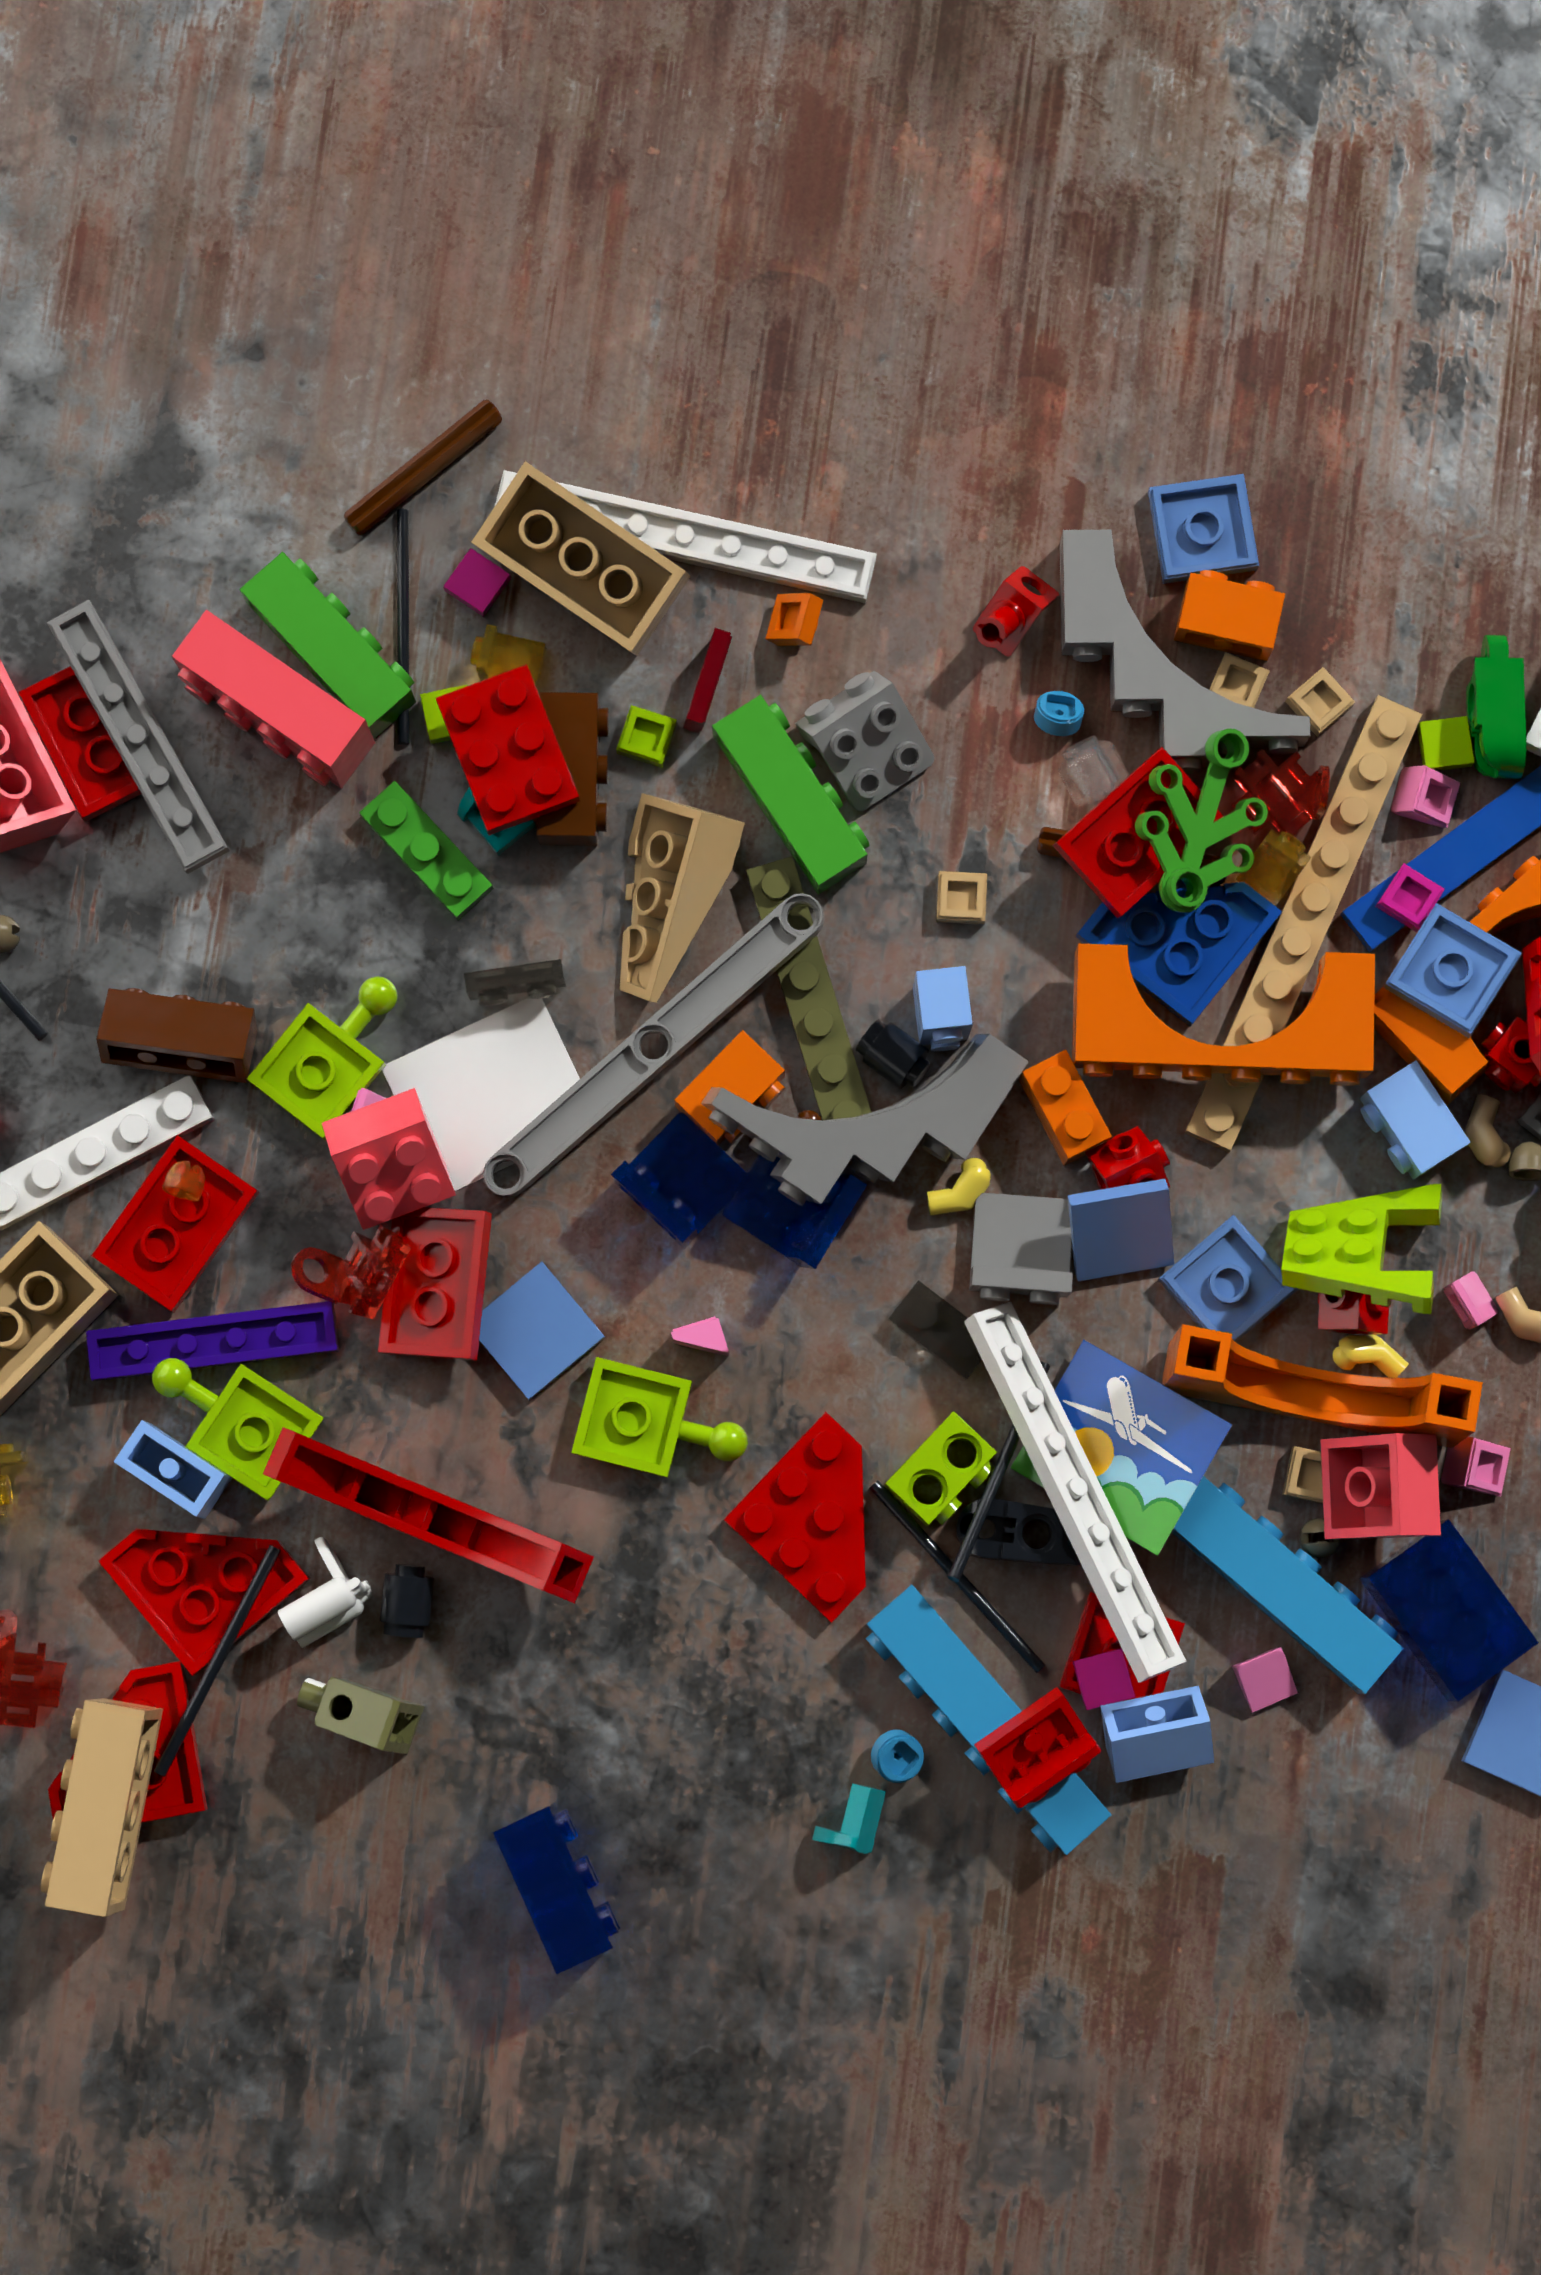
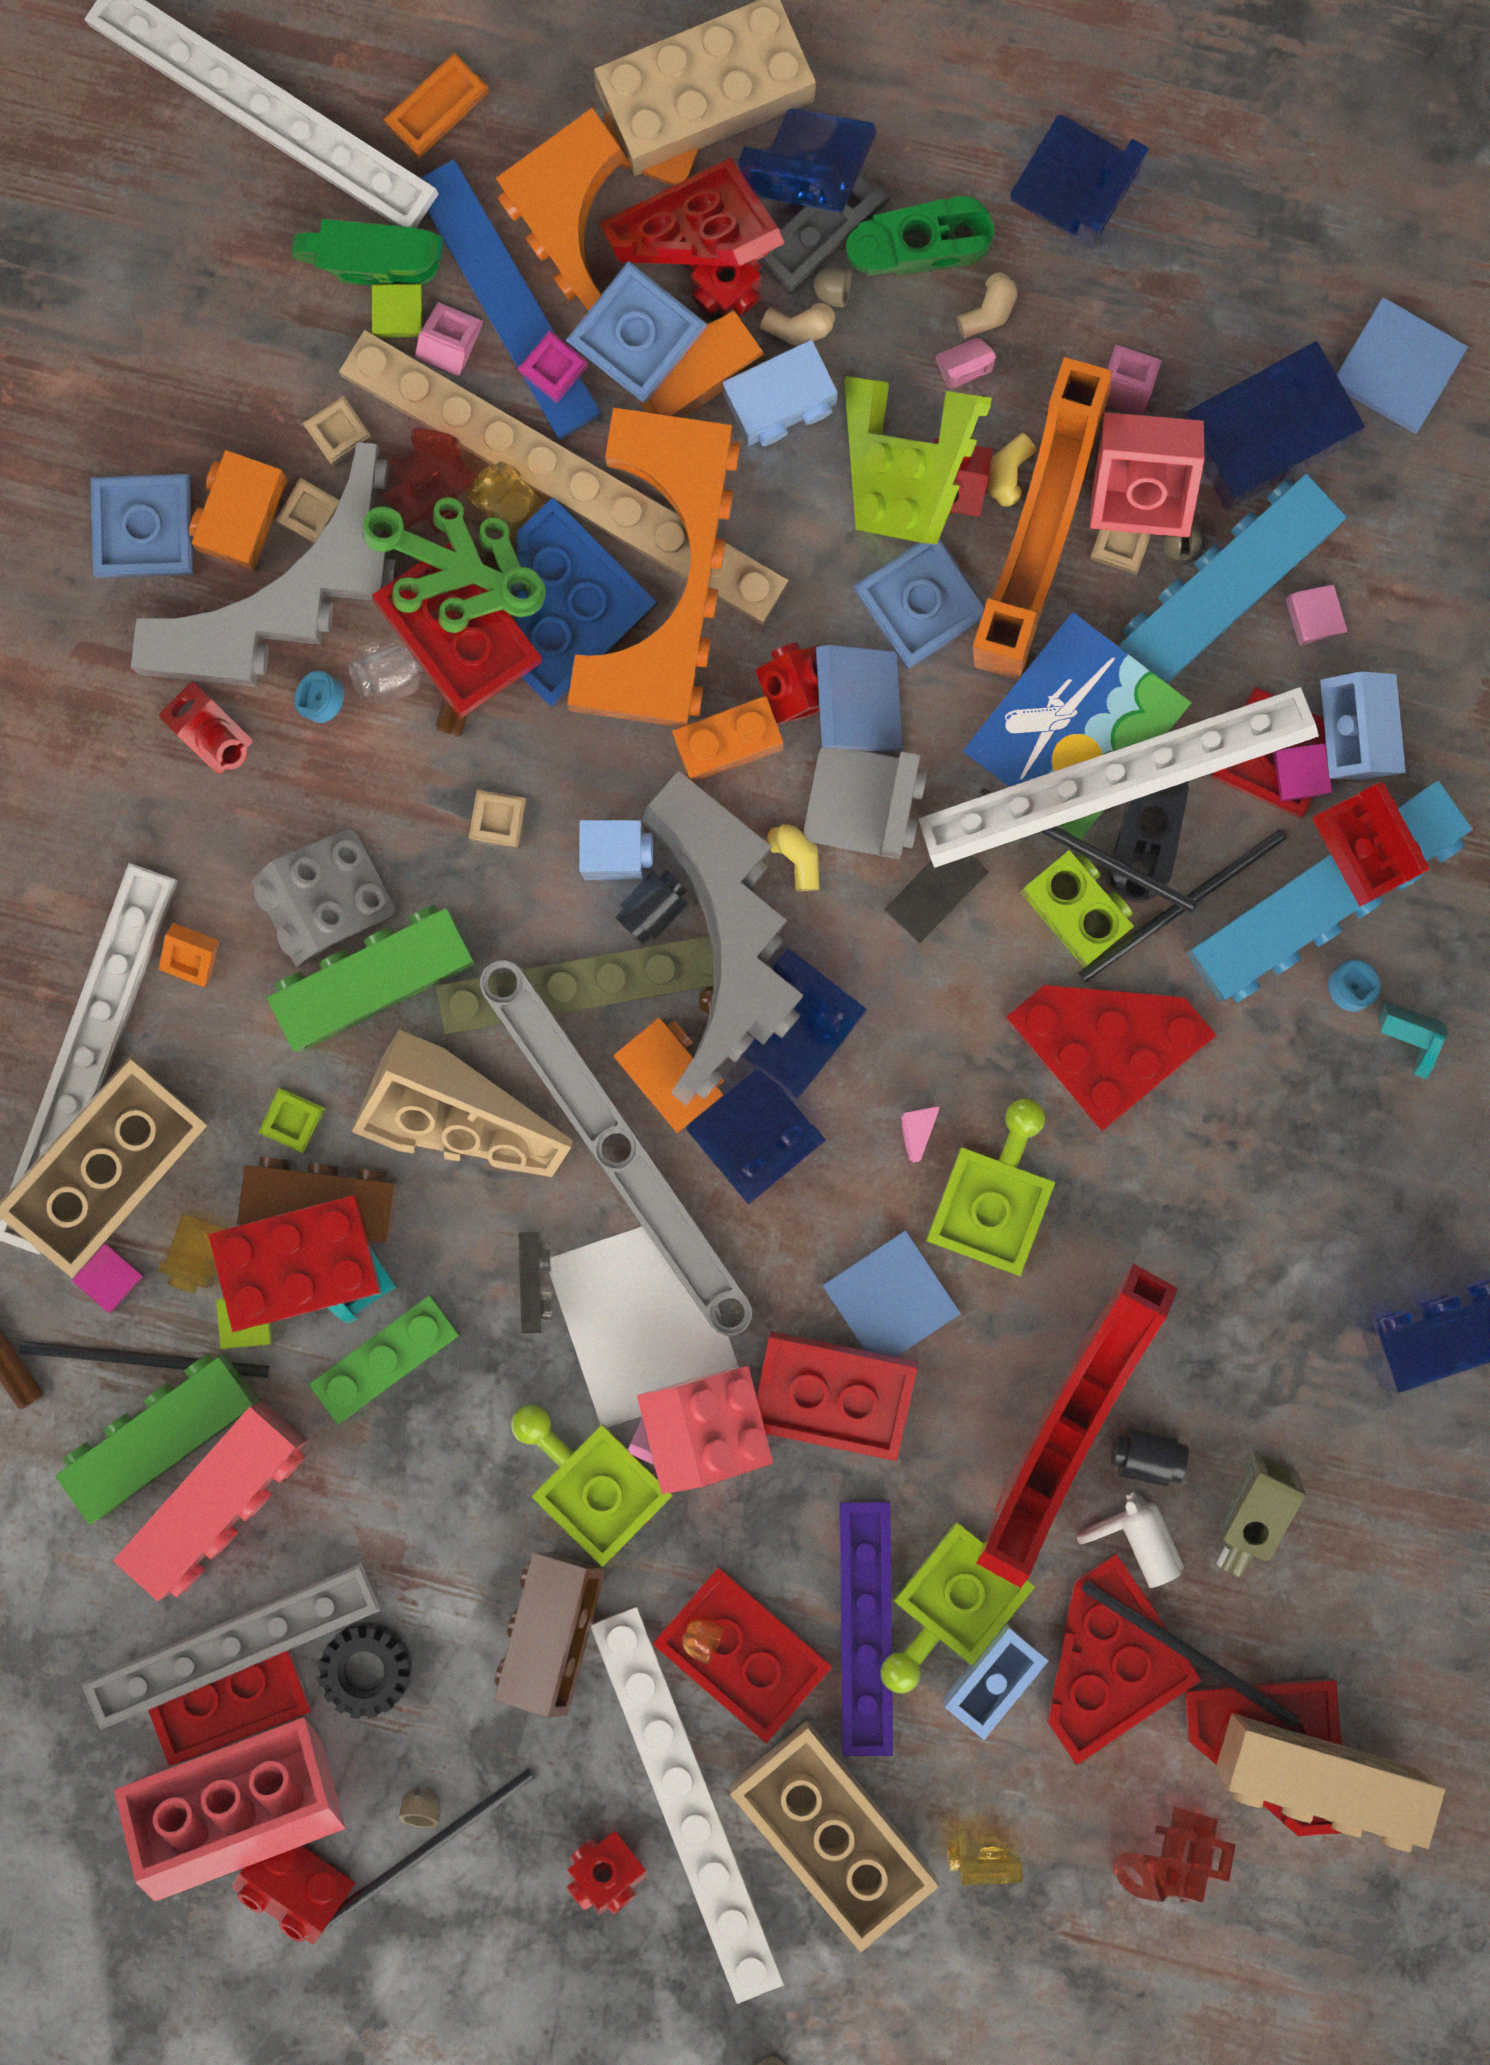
camera: 80 degrees left, 5 degrees up
clear red piece [291,1224,411,1319] -> none
dark red tile [683,628,732,733] -> none
none -> black tyre [318,1623,412,1719]

